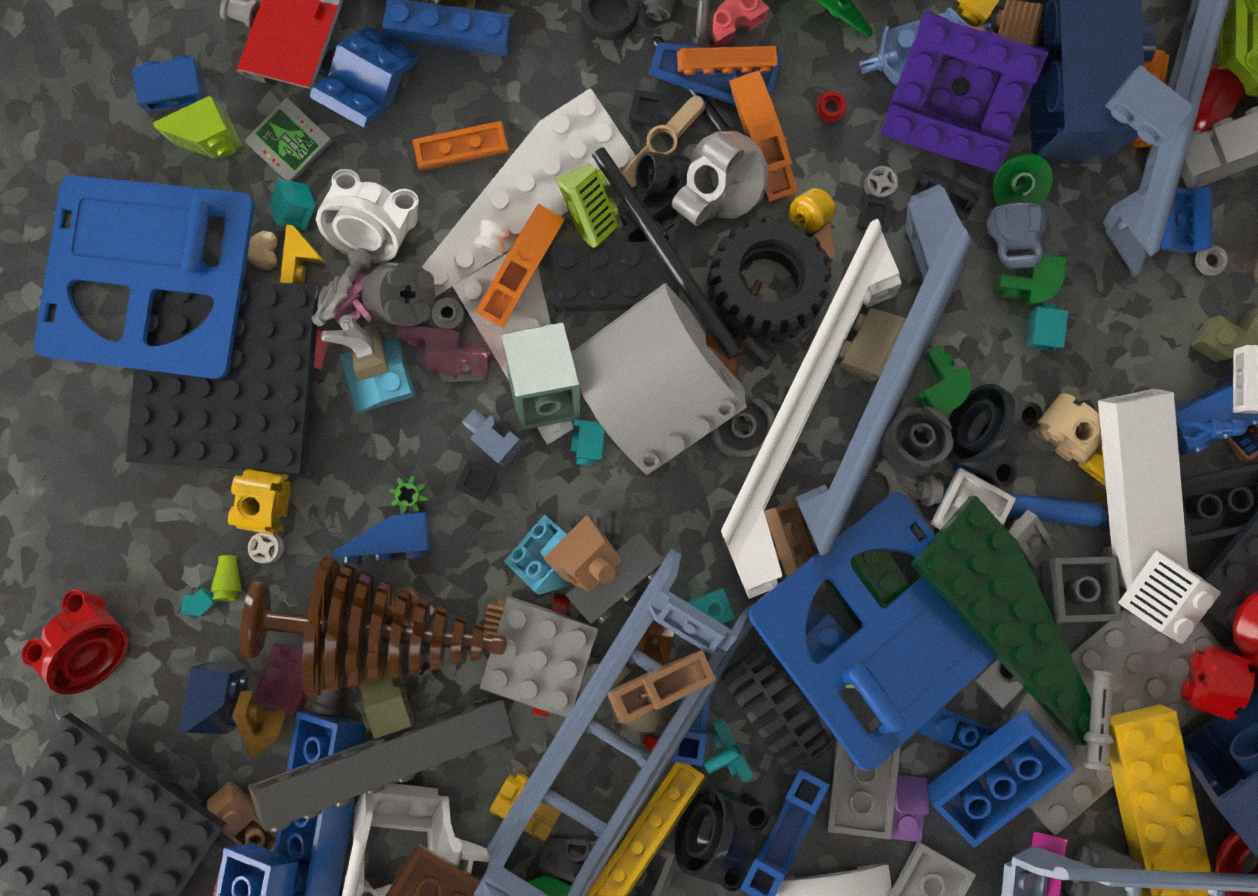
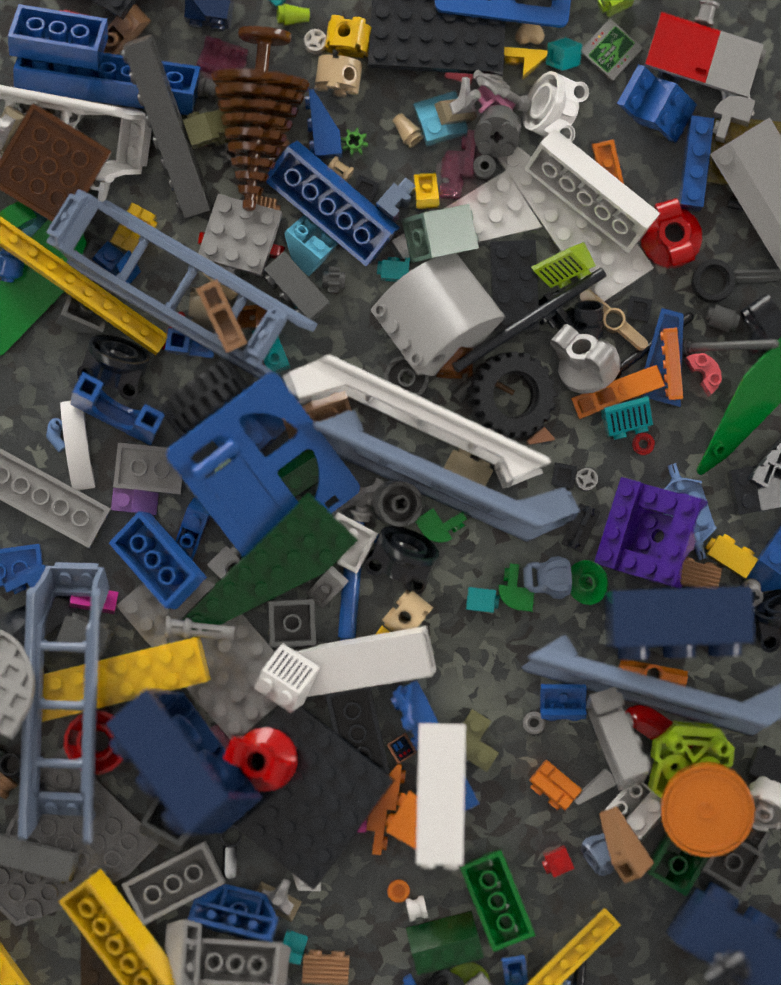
camera: 85 degrees right, 0 degrees up
pearl gold slope [233,690,286,757] -> none
white wheel [473,220,511,255] -> none
orange slope [476,203,565,328] -> none
medium nougat torso [543,515,621,592] -> none
teal plate [703,716,754,783] -> none
yellow head [789,188,836,234] -> none
sand blue piece [1105,65,1194,147] -> none
red brick [1180,646,1255,720] -> none
none -> blue slope [92,241,141,284]
none -> blue brick [267,140,400,266]
none -> tan brick [315,55,363,97]
none -> tan bush [328,156,354,182]
none -> tan cone [392,113,423,147]
none -> yellow slope [414,173,439,209]
none -> white brick [524,128,660,253]
none -> teal slope [600,396,653,440]
none -> red piece [640,198,703,269]

